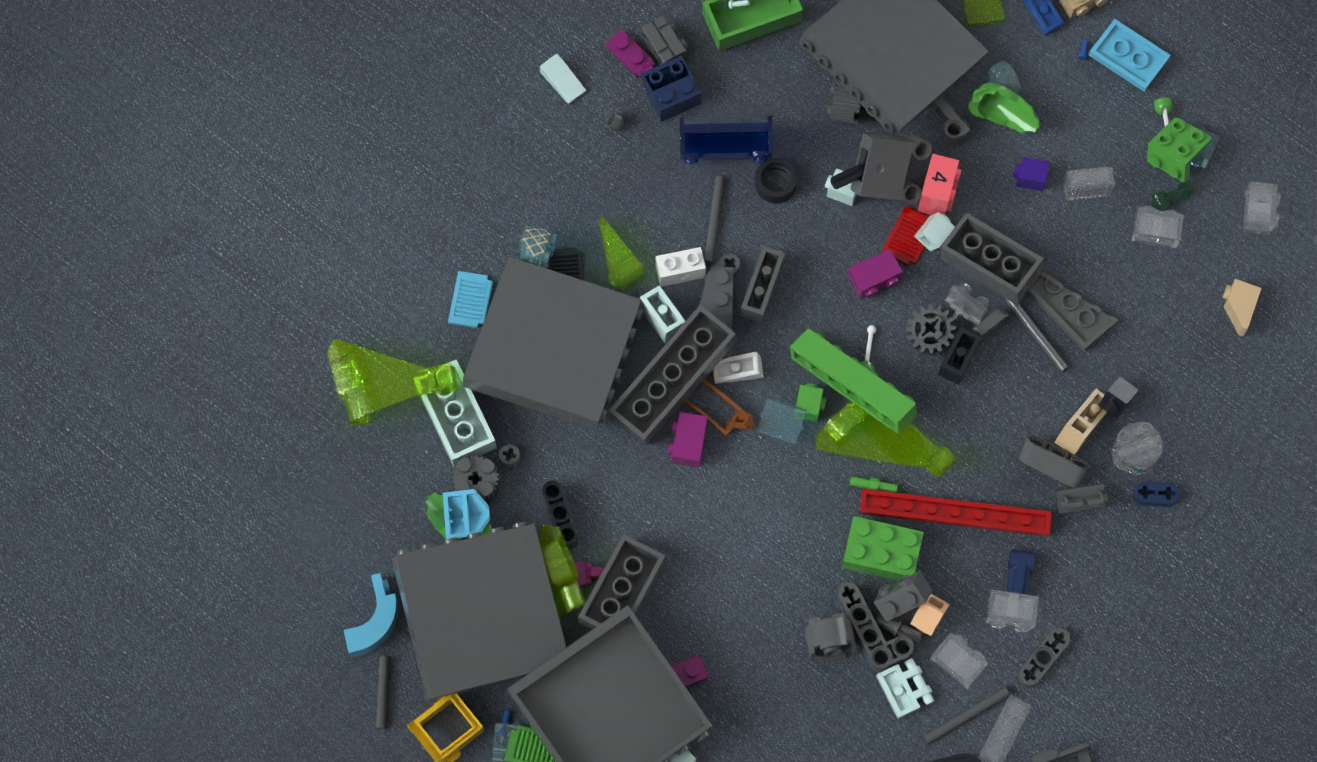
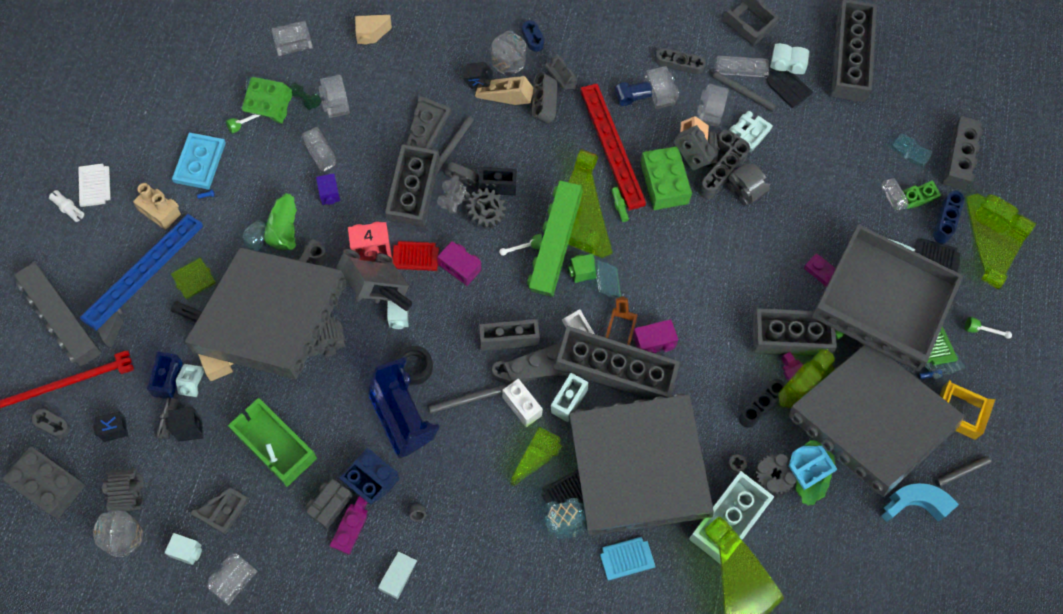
camera: 120 degrees left, 5 degrees down
light aqua brick [914,212,955,251] -> none

